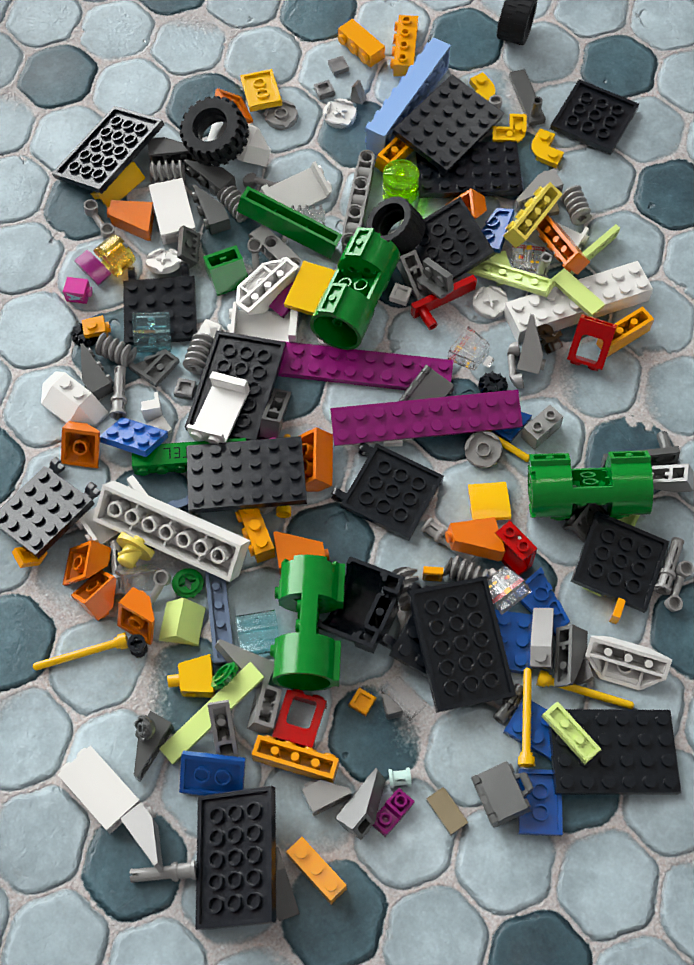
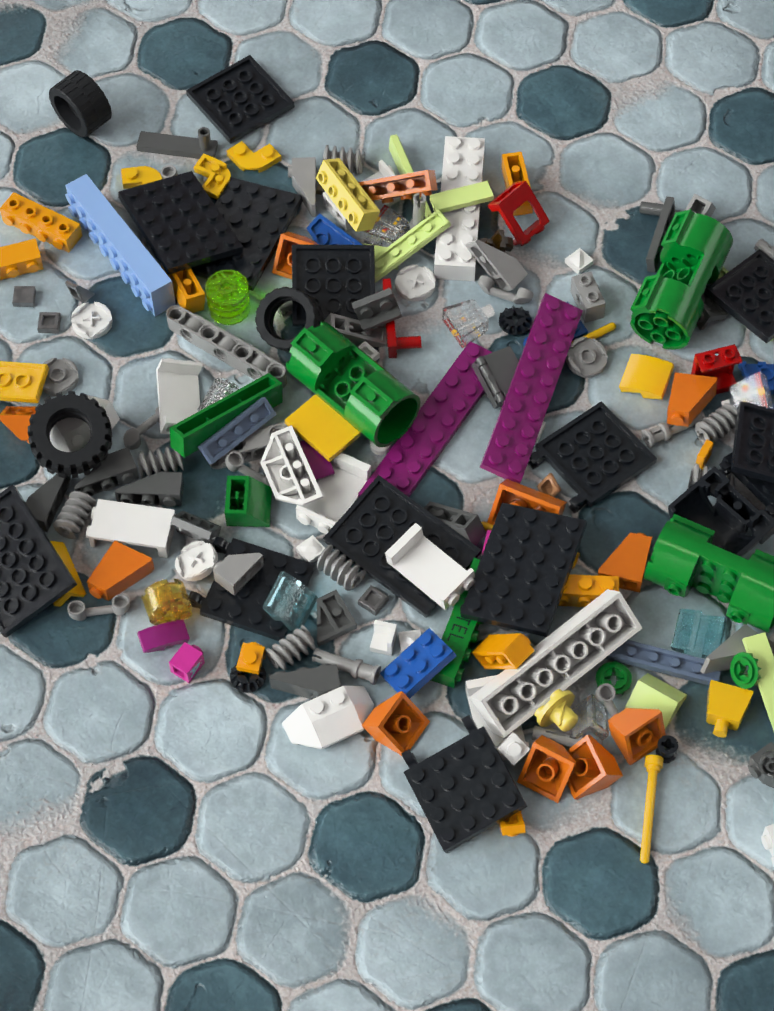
camera: 65 degrees left, 5 degrees down
none -> sand blue plate [198,397,277,464]
none -> light grey slope [213,553,264,596]
none -> light orange brick [471,633,535,669]
none -> white plate [497,732,530,766]
none -> medium nougat slope [537,473,561,497]
none -> white tile [565,248,594,275]

